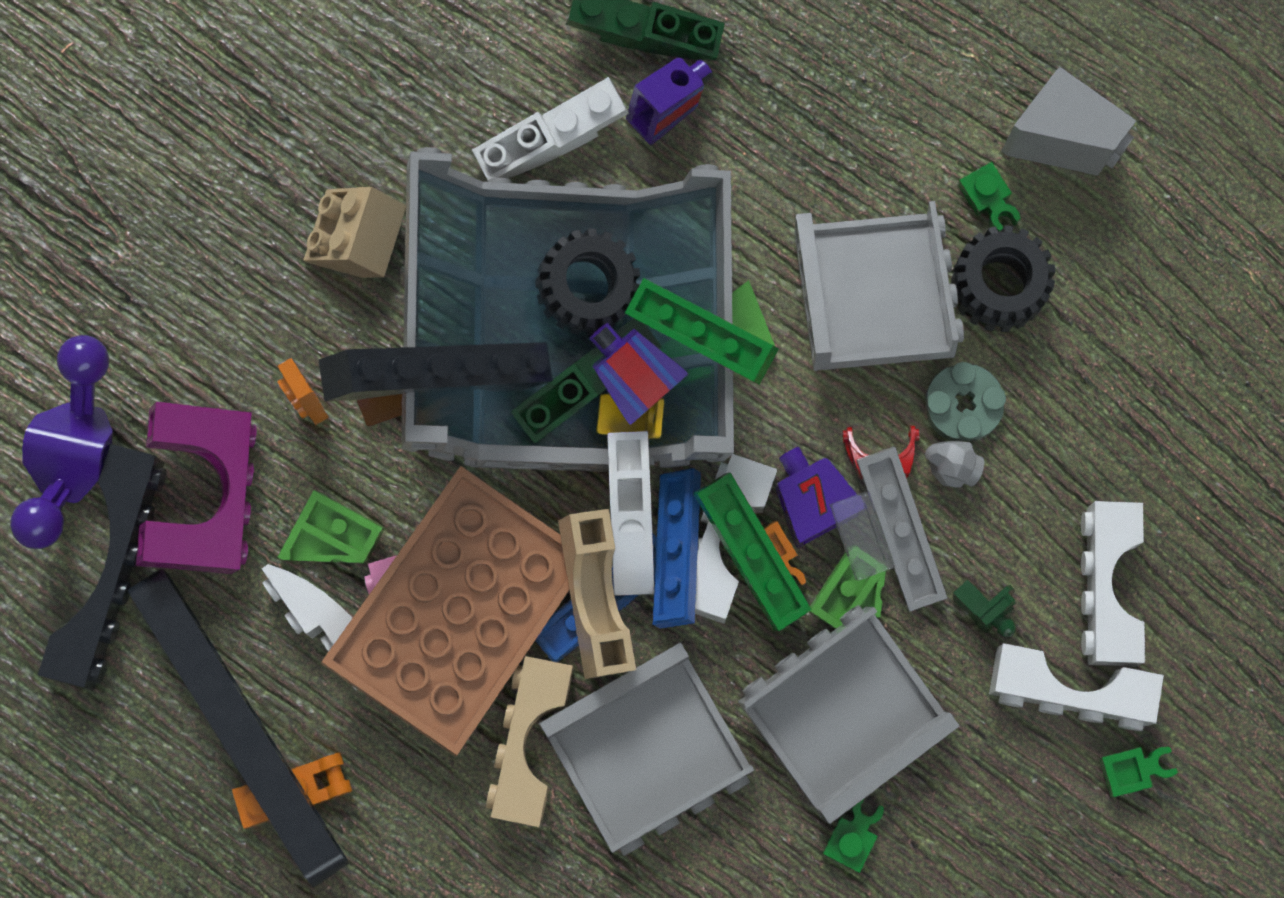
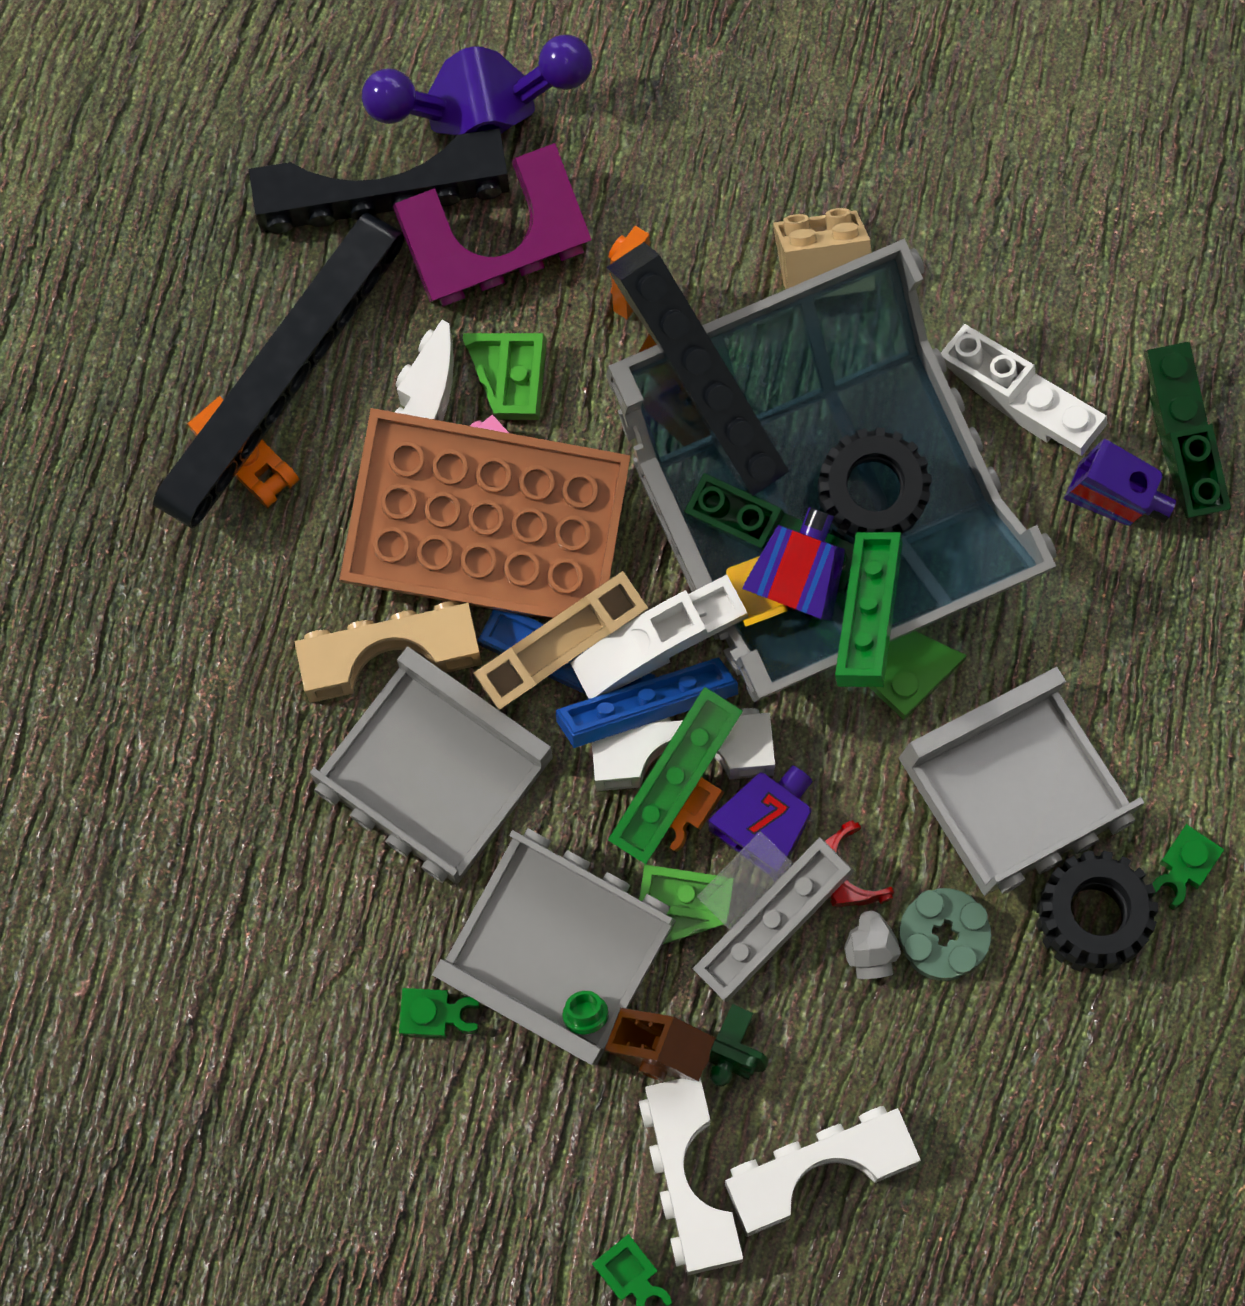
camera: 70 degrees right, 5 degrees down
none -> green plate [562,991,609,1035]
none -> reddish brown brick [604,1008,715,1082]

